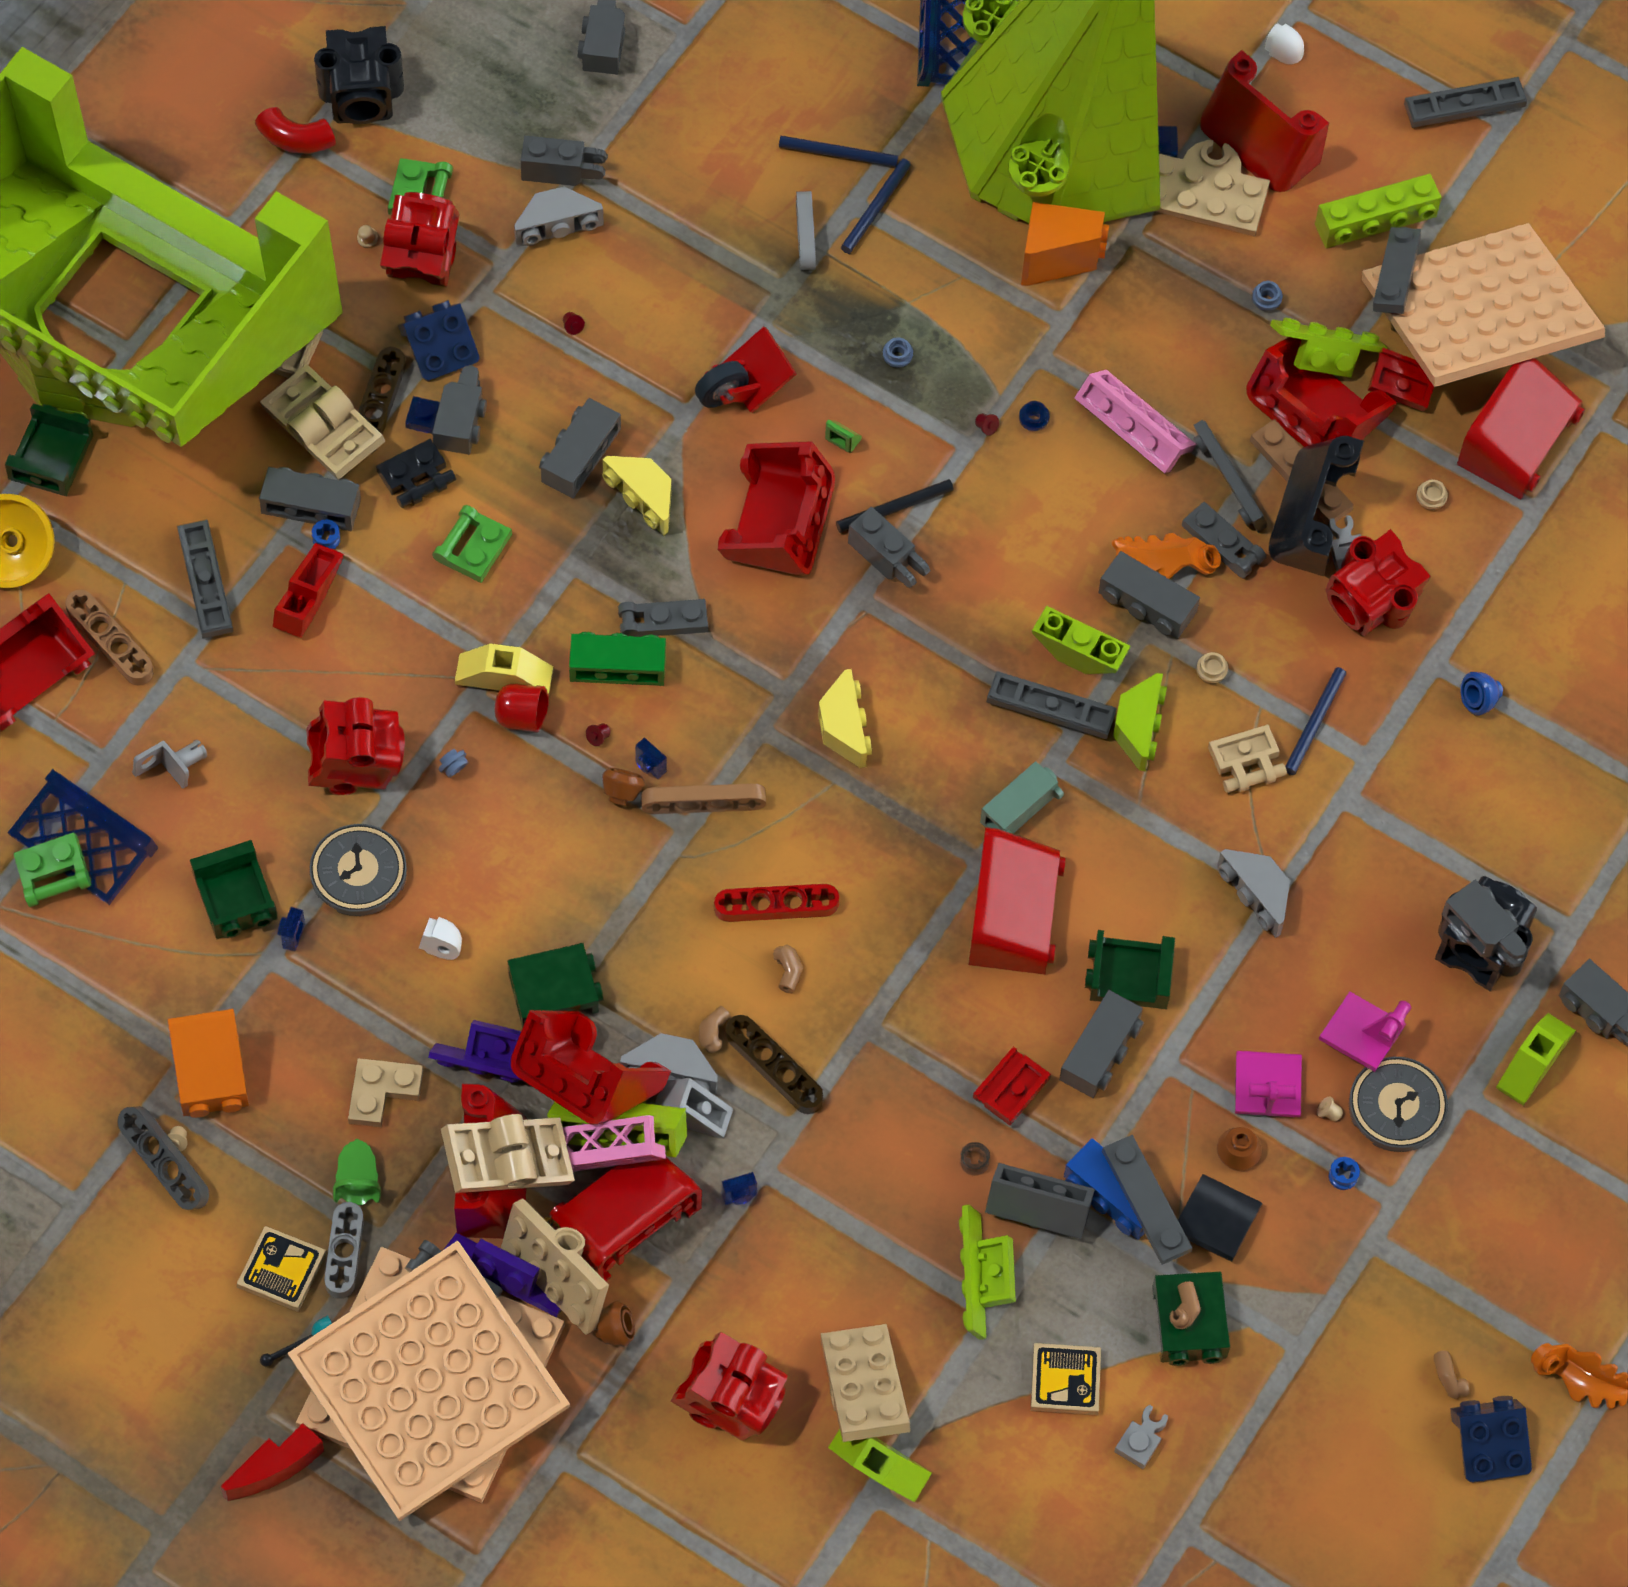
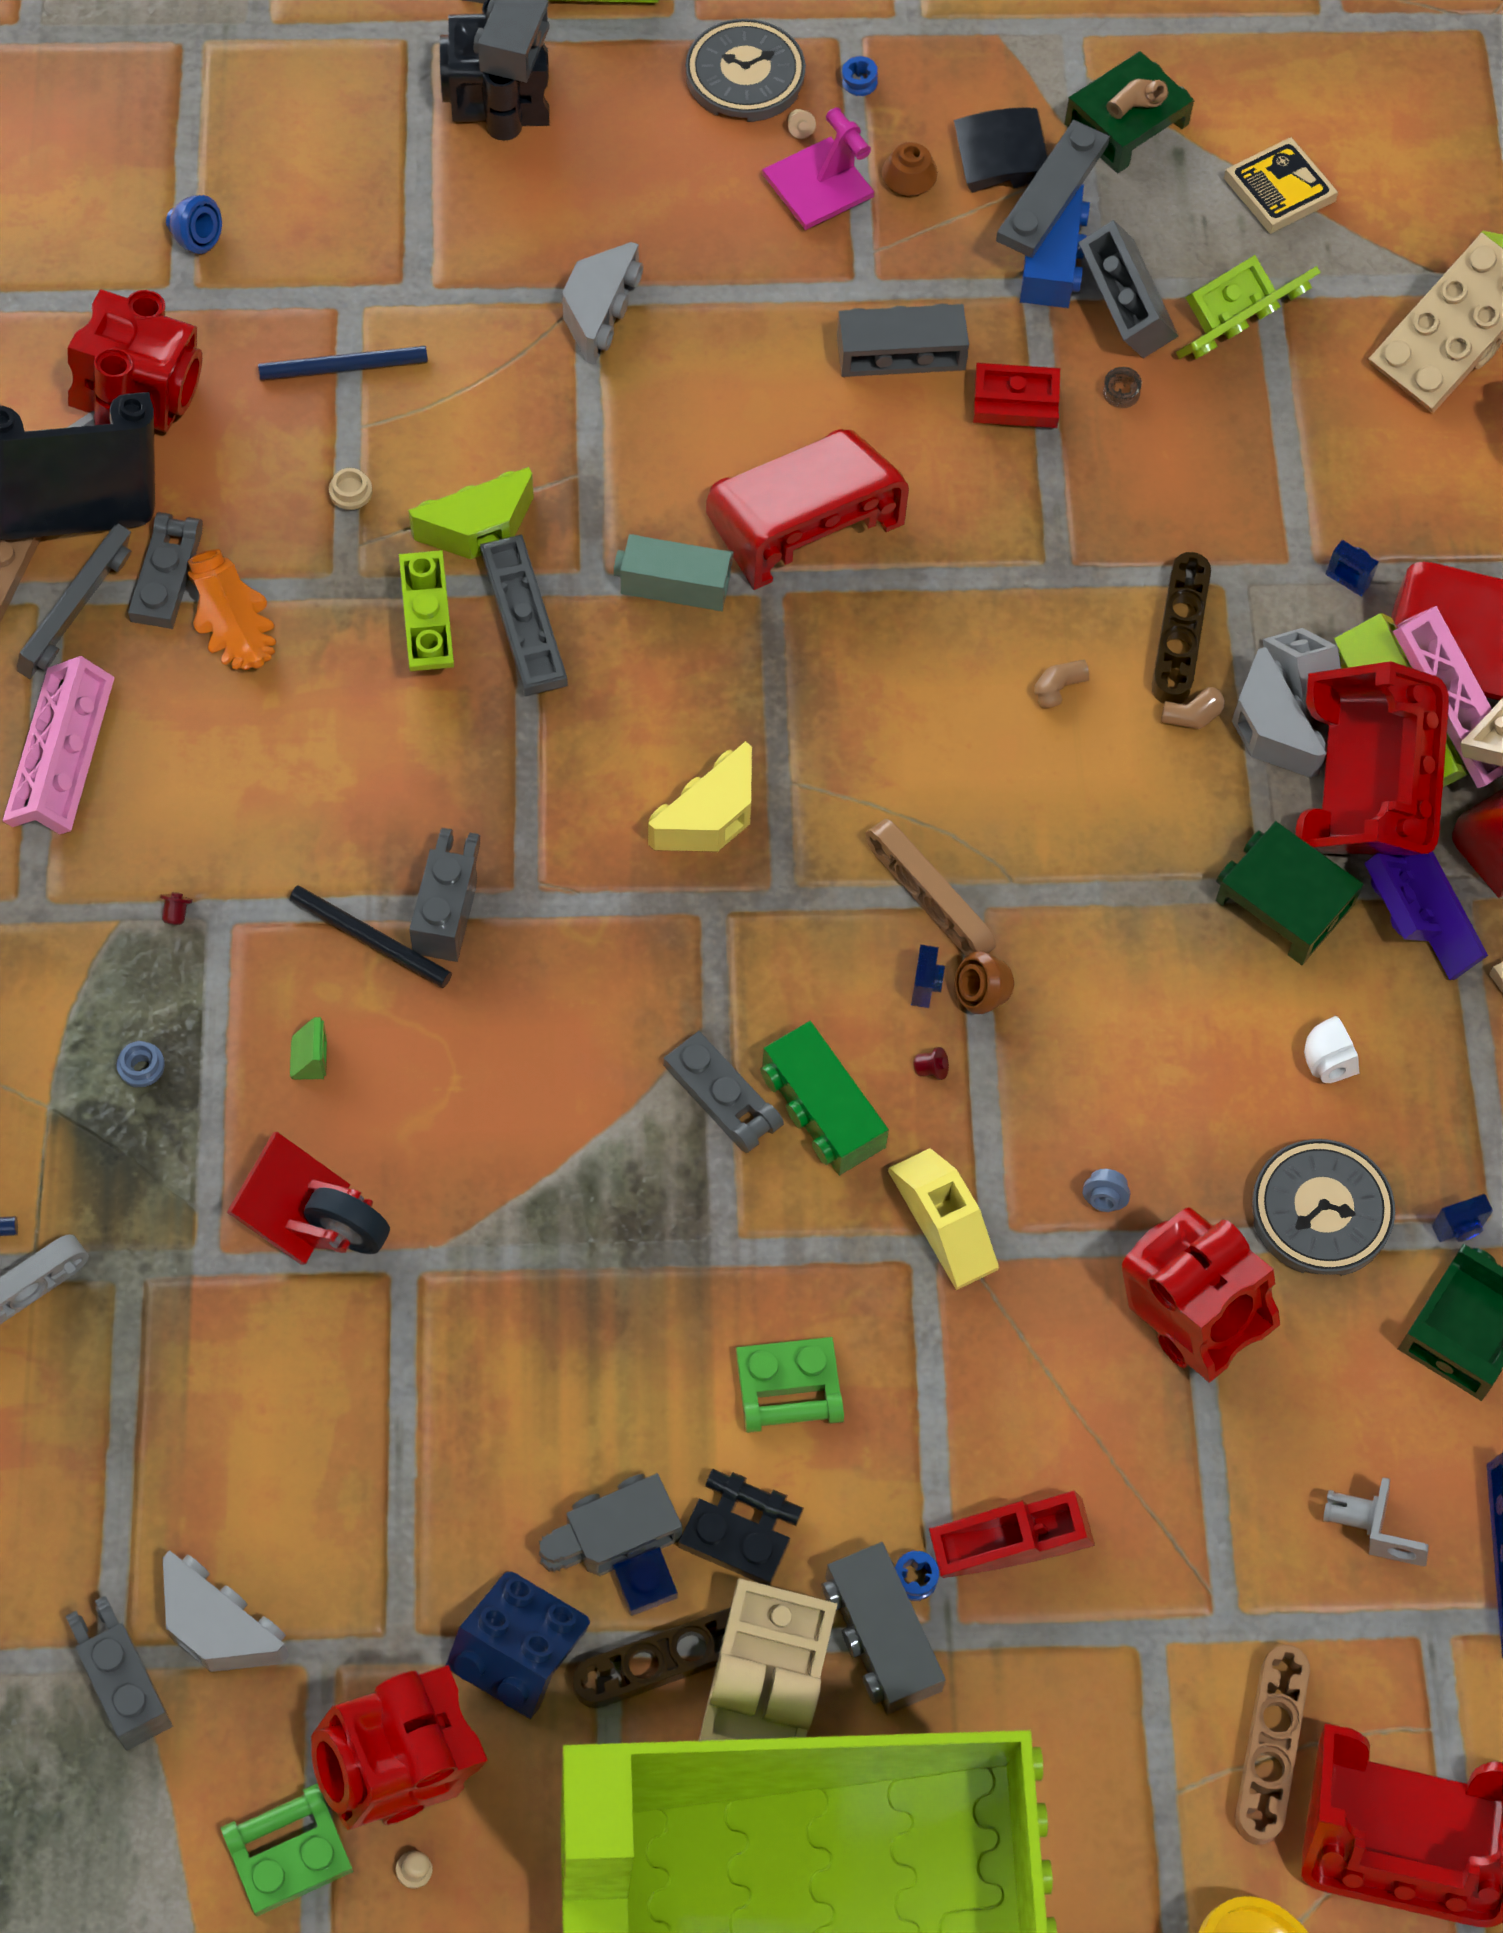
camera: 125 degrees left, 0 degrees up
dark grey plate [177,520,233,639] -> none
red helmet [494,684,549,732] -> none
dark grey brick [539,398,621,498] -> none
dark red piece [563,312,585,335] -> none
light yellow slope [602,456,671,536] -> none
red beam [714,884,840,922] -> none
red windscreen [717,441,835,575] -> none
clear blue plate [1019,401,1050,431] -> none
dark green panel [1085,930,1175,1009] -> none
dark grey brick [1098,551,1200,639] -> none
light grey plate [1114,1405,1168,1469] -> none
tan plate [1208,725,1287,793] -> none
dark pink plate [1319,992,1412,1072] -> none

